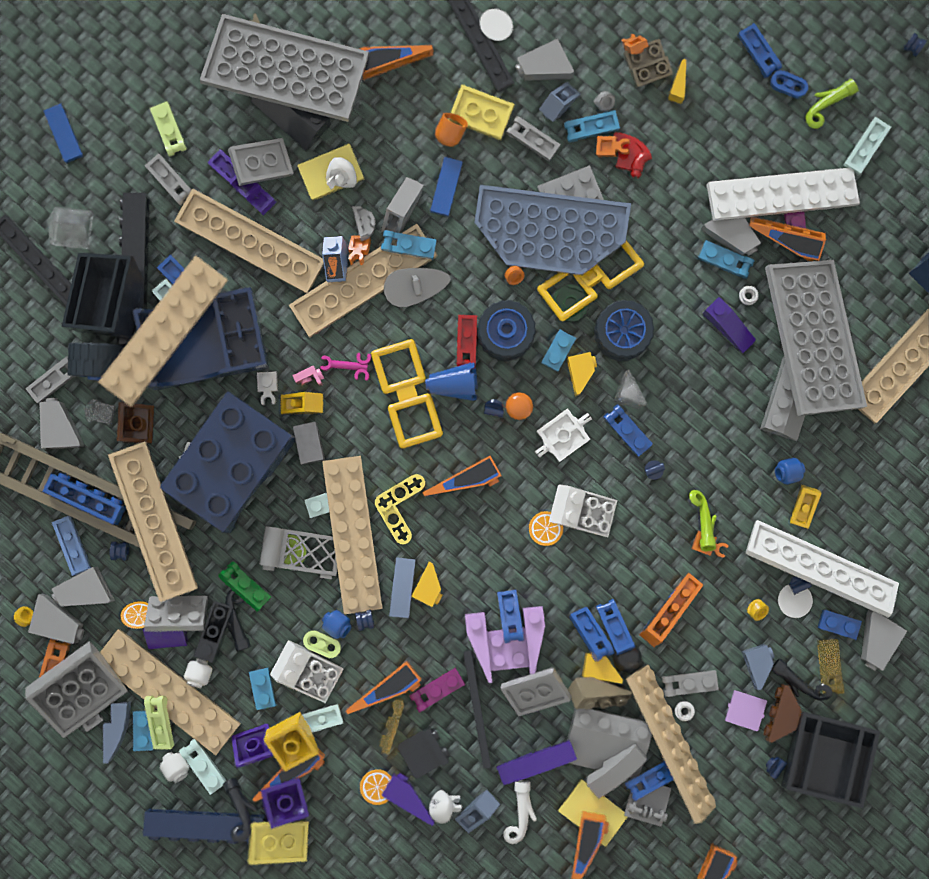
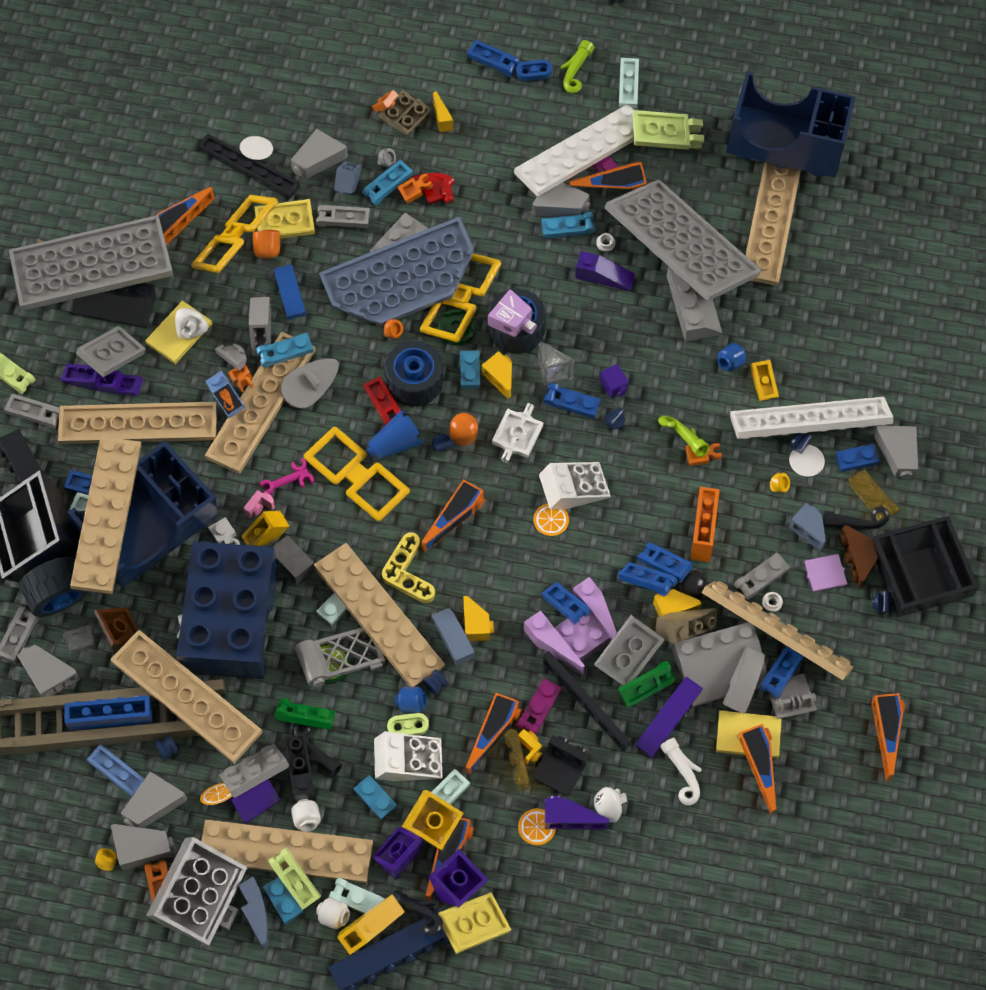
camera: 30 degrees left, 20 degrees down
sand blue slope [455,790,500,833] -> none
none -> yellow bar [191,195,278,273]
none -> yellow slope [337,894,405,955]
none -> lavender torso [488,289,537,337]
none -> yellow bracket [518,729,542,765]
none -> dark purple brick [600,364,629,399]
none -> green plate [618,661,676,708]
none -> yellowish green tile [633,110,704,150]

